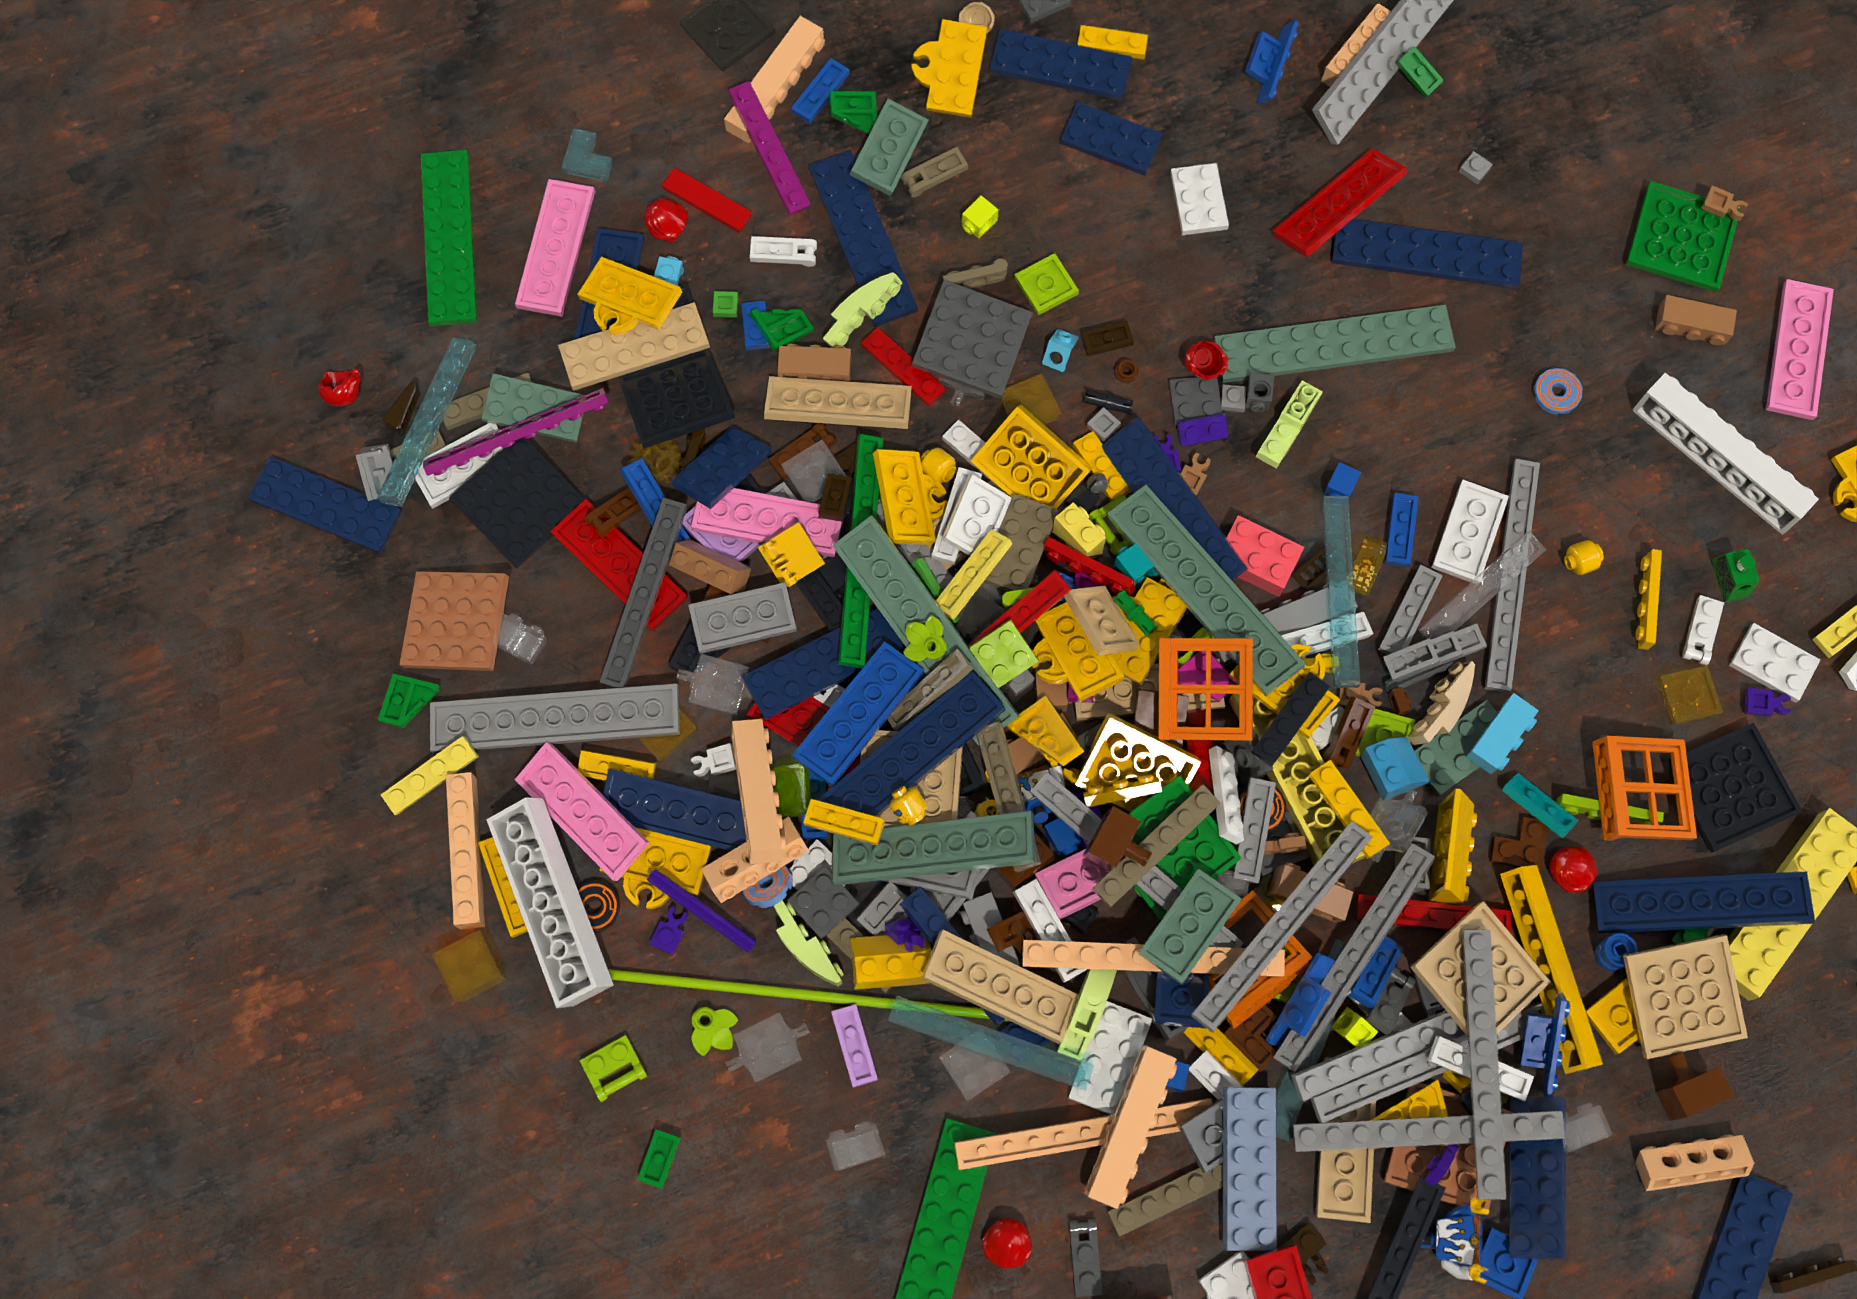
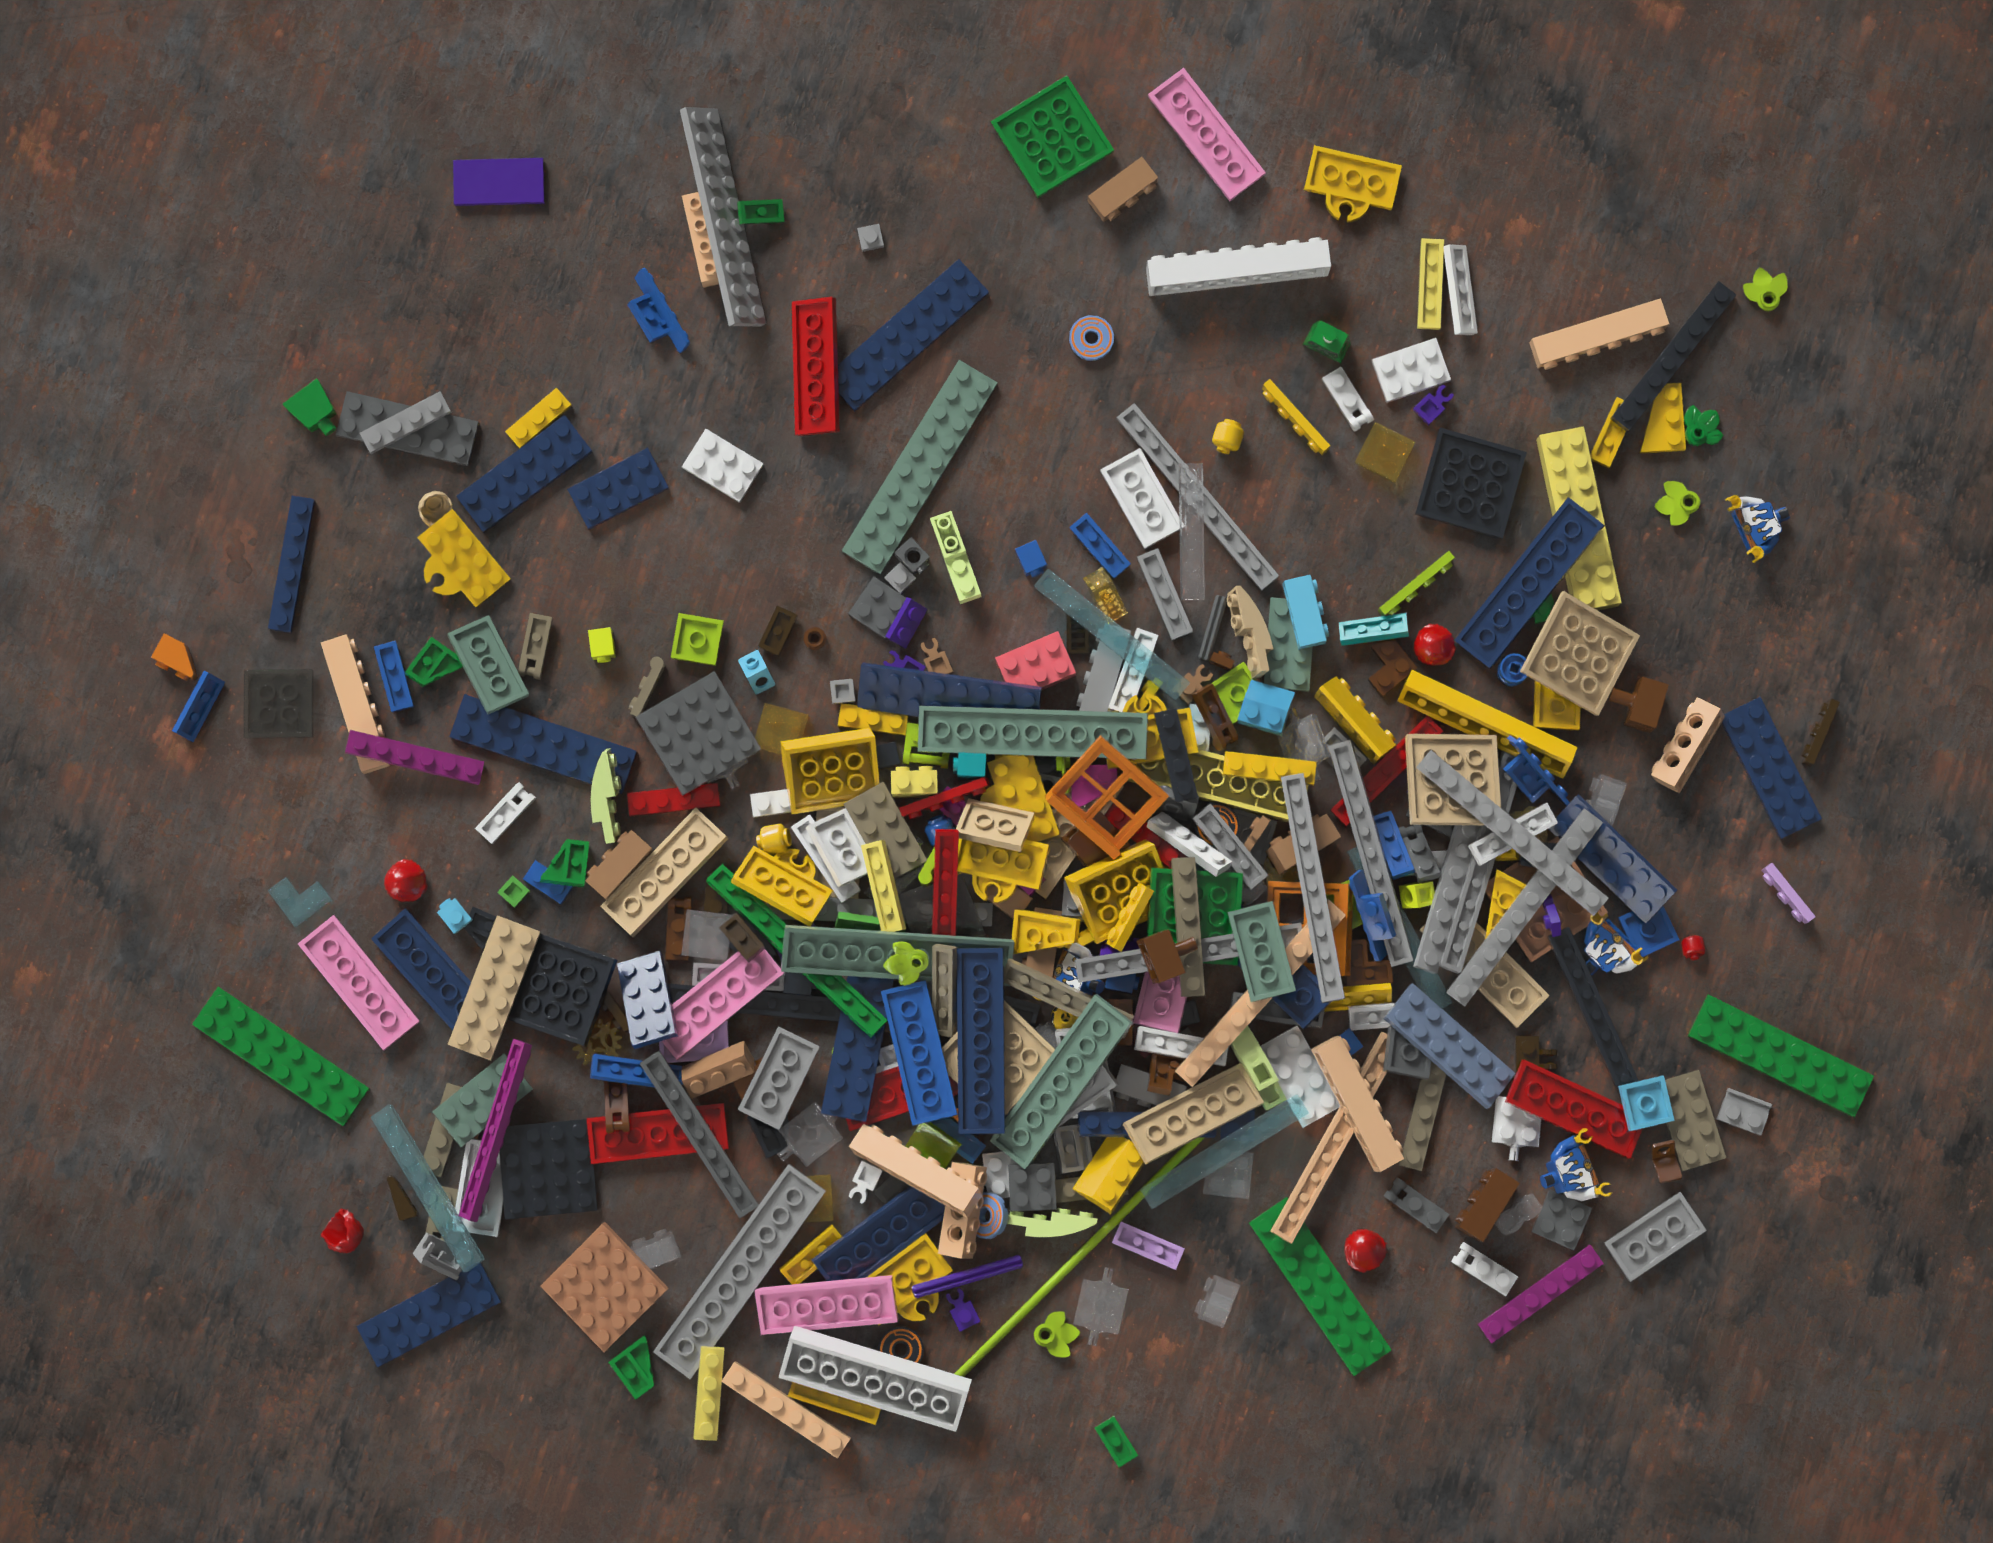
camera: 50 degrees left, 10 degrees up
clear yellow brick [432,930,506,1003] -> none
yellow plate [578,257,682,335] -> none
lime plate [580,1035,647,1102] -> none
red tile [662,167,752,233] -> none
yellow hinge [758,522,825,587] -> none
yellow plate [803,799,885,846] -> none
dark purple plate [885,918,924,952] -> none
yellow head [889,786,927,825] -> none
lime plate [969,619,1039,688] -> none
black pin [1084,389,1134,415] -> none
dark grey hinge [1086,473,1108,493] -> none
green pin [1113,590,1158,637] -> none
red hair [1185,340,1228,381] -> none
light grey slope [1383,624,1487,680] -> none
orange window [1592,736,1697,841] -> none
medium nougat plate [1701,186,1748,221] -> none

